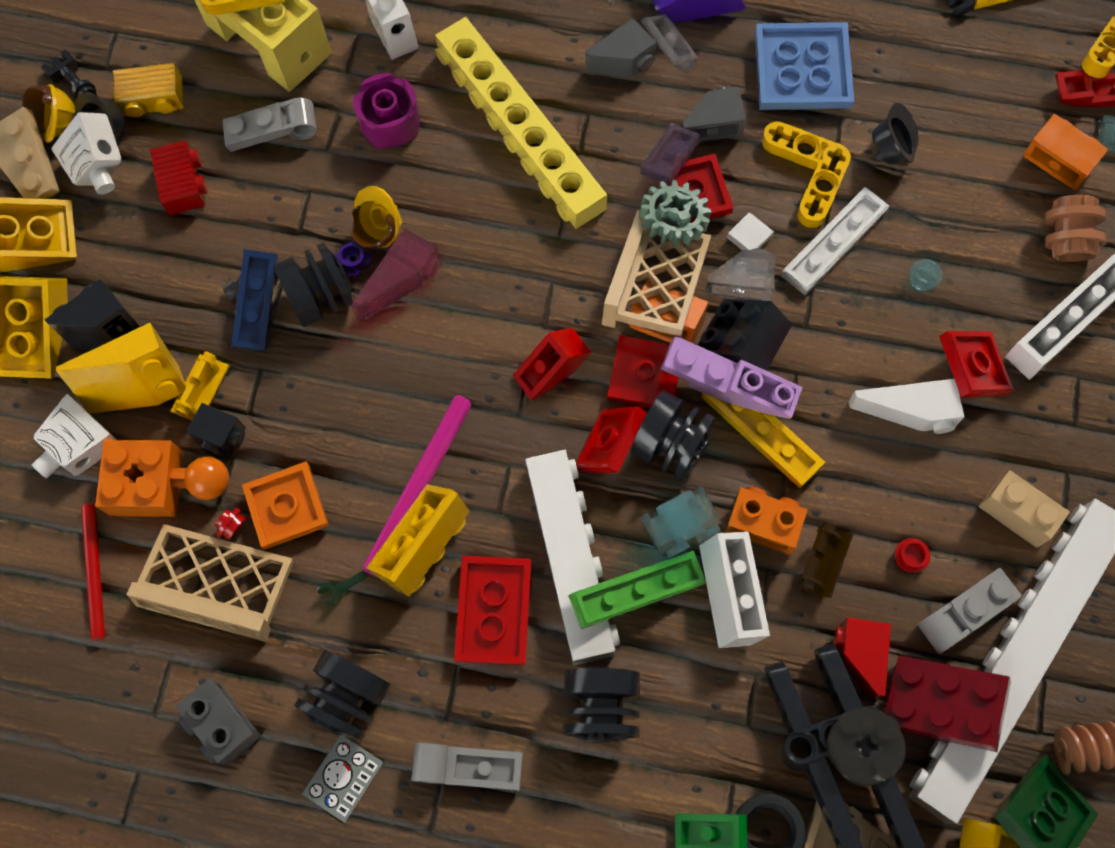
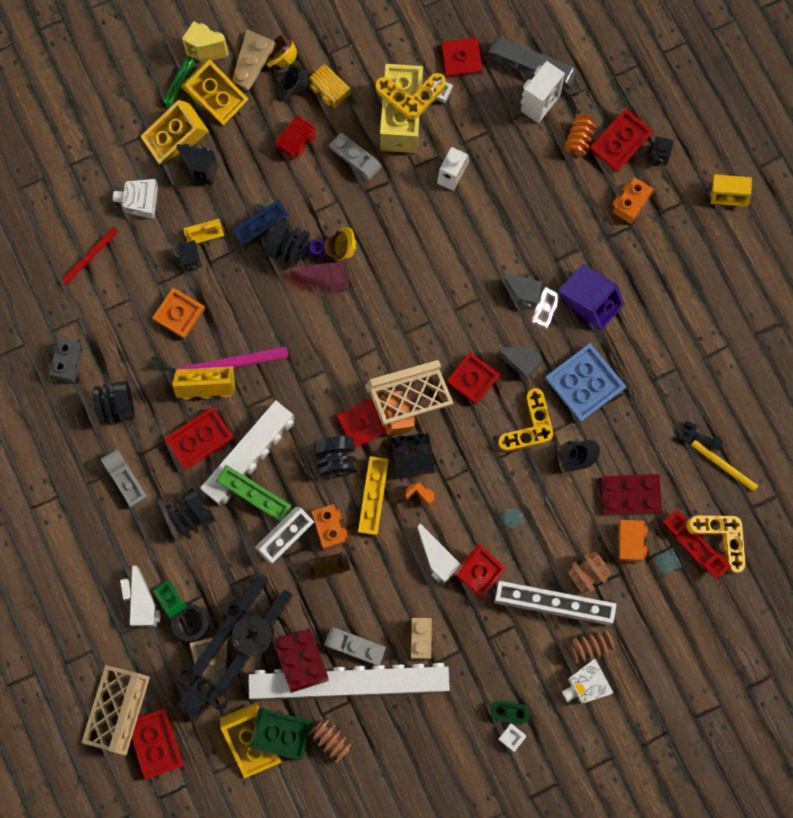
camera: 50 degrees right, 5 degrees up
black hinge [41,49,97,101] -> none
white torso [52,112,121,194] -> none
yellow slope [55,323,187,414] -> none
orange brick [95,440,229,517] -> none
tan fence [126,524,294,642] -> none
red plate [215,508,247,541] -> none
sticker [302,736,383,823] -> none
magenta brick [353,73,420,149] -> none
light yellow brick [435,17,607,229] -> none
red slope [512,328,592,400] -> none
red plate [576,406,647,473] -> none
sand green gear [639,180,711,247] -> none
clear light blue brick [640,485,722,559] -> none
plate [641,123,700,186] -> none
lavender slope [661,336,803,419] -> none
clear slope [704,248,776,301] -> none
white tile [727,212,773,257] -> none
white tile [781,187,890,295] -> none
red slope [833,617,891,700] -> none
red plate [894,538,930,574] -> none
none -> orange bracket [405,482,435,507]
none -> dark red plate [601,474,662,515]

